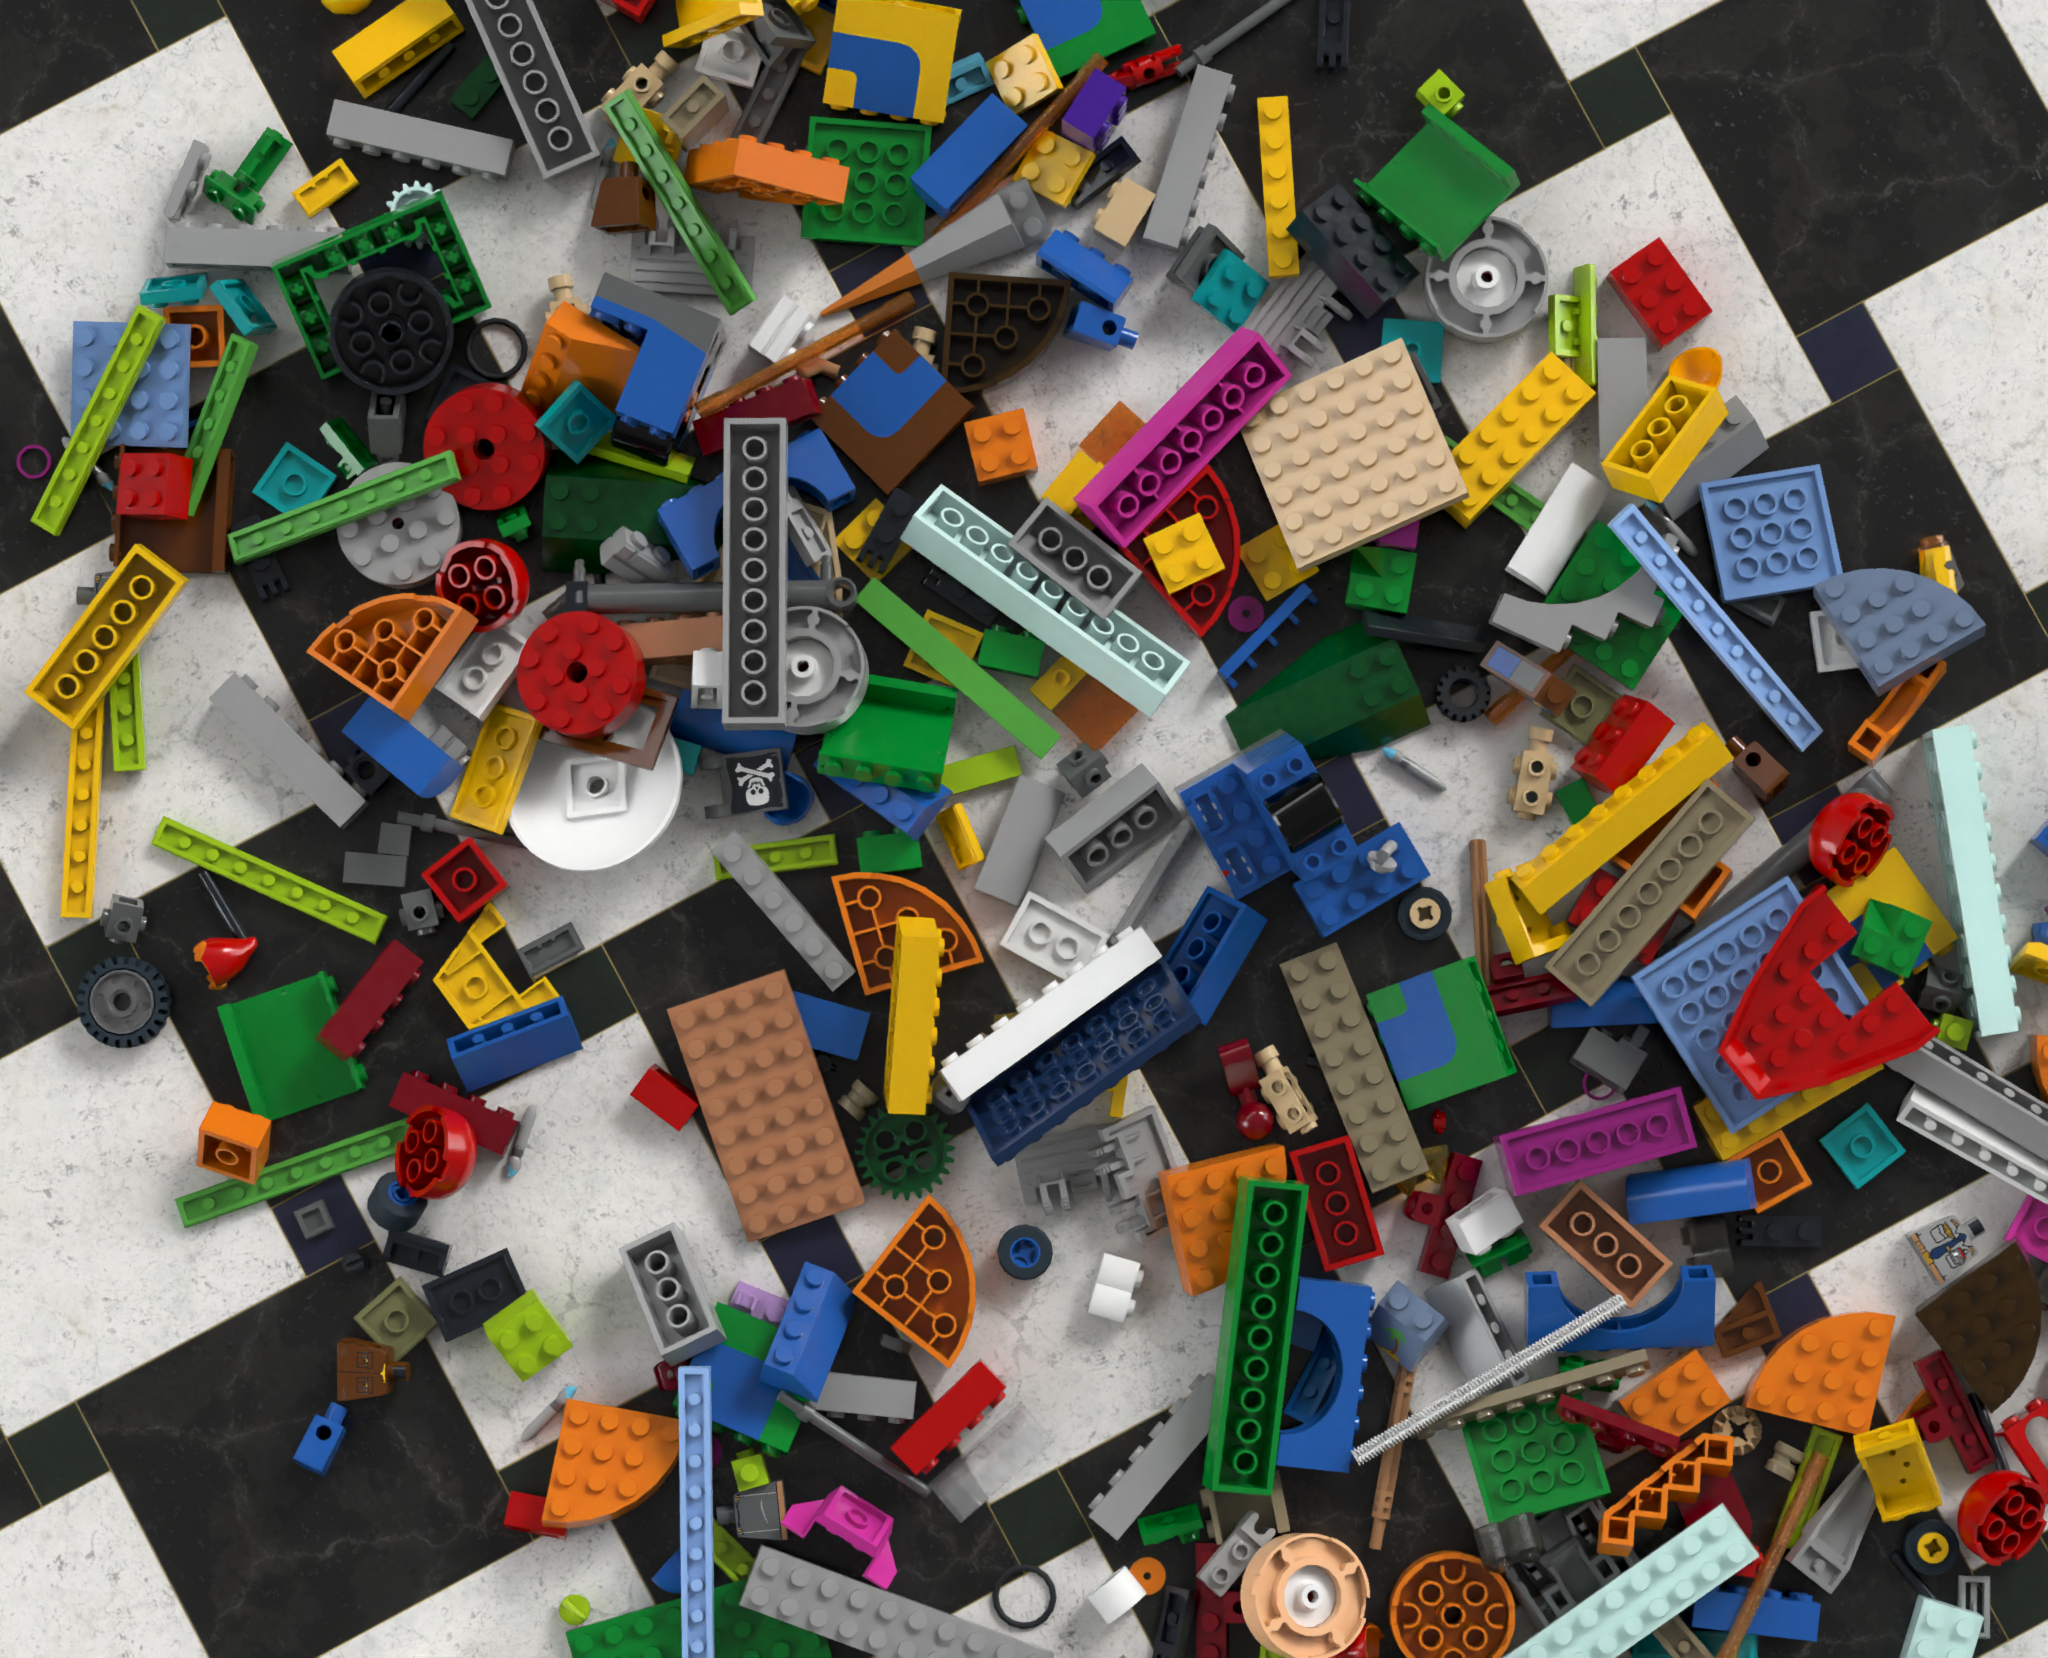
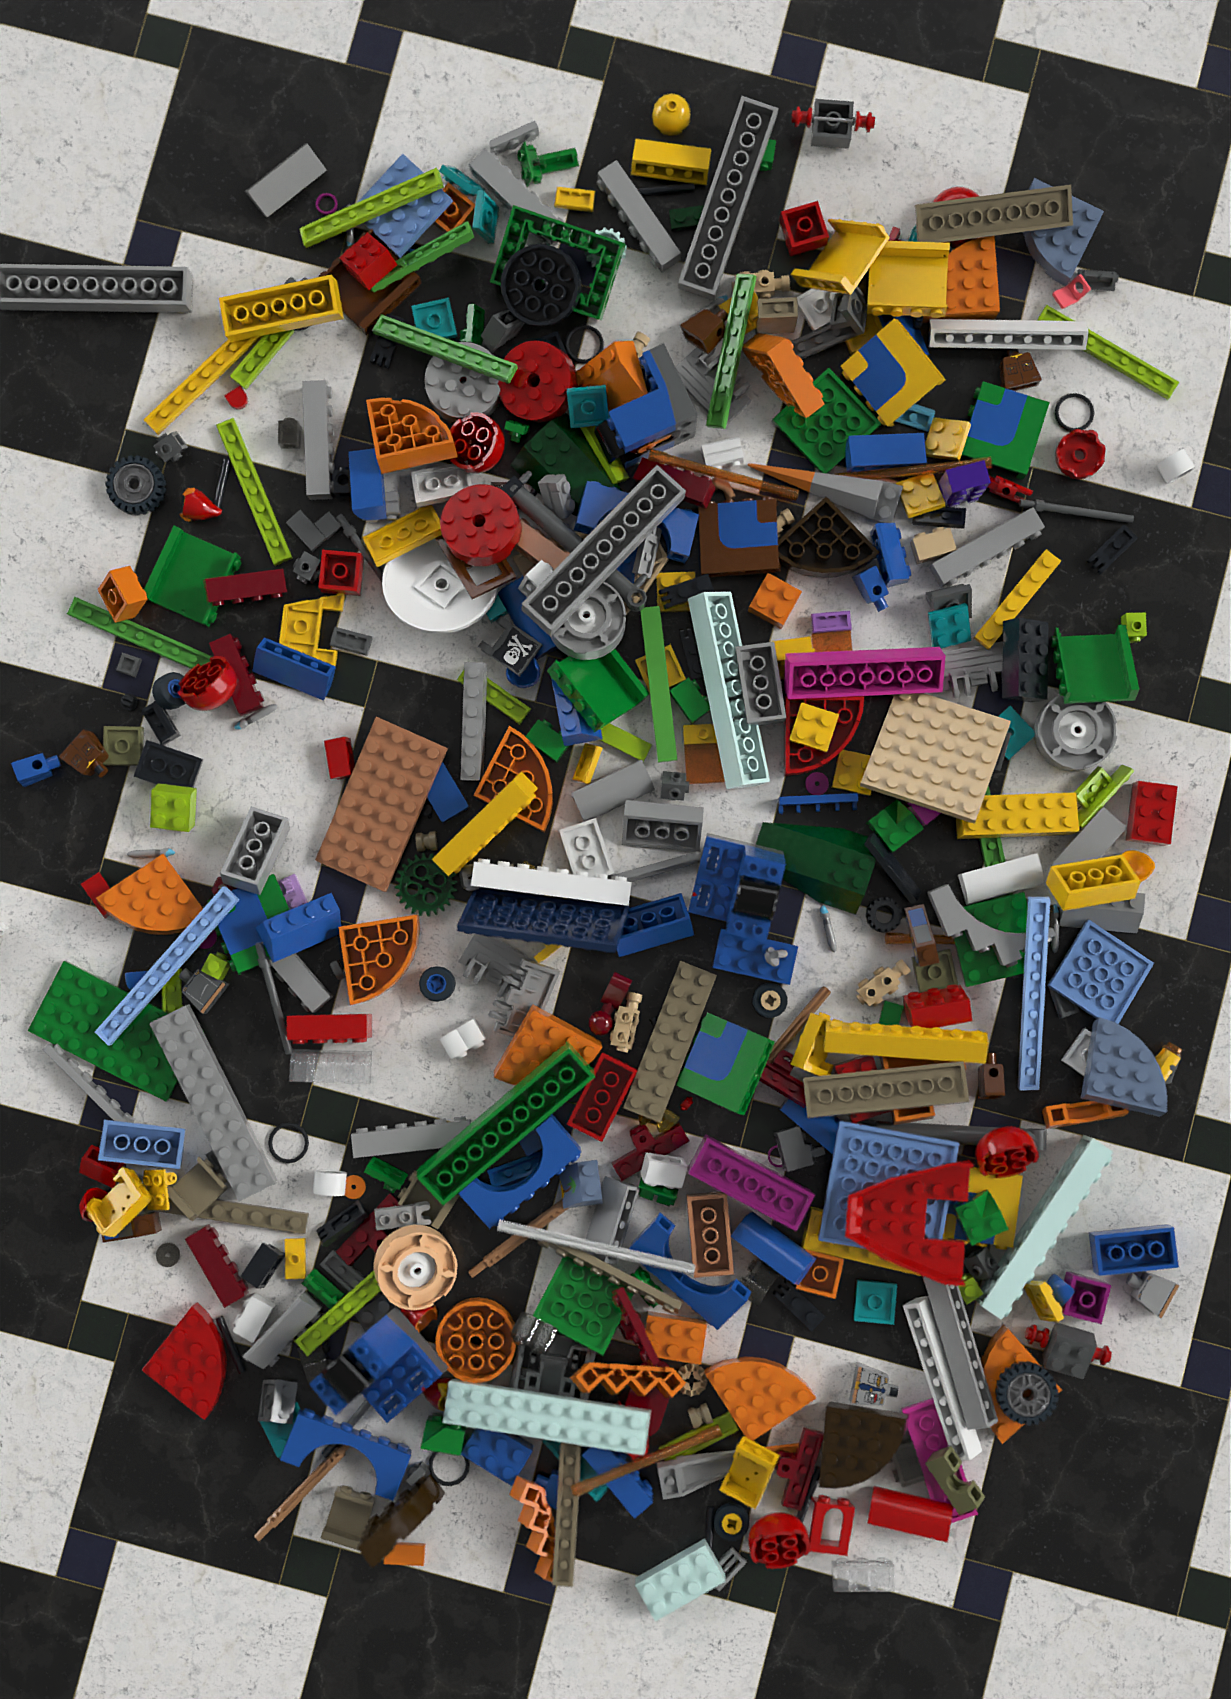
camera: 50 degrees right, 0 degrees up
lime tile [559,1593,591,1625] -> none
dark pink piece [780,1485,897,1591] -> none
reddish brown wing [1714,1281,1783,1359] -> none
none -> red tile [224,385,248,410]
none -> clear smoke brick [278,418,301,449]
none -> medium lavender plate [811,611,852,634]

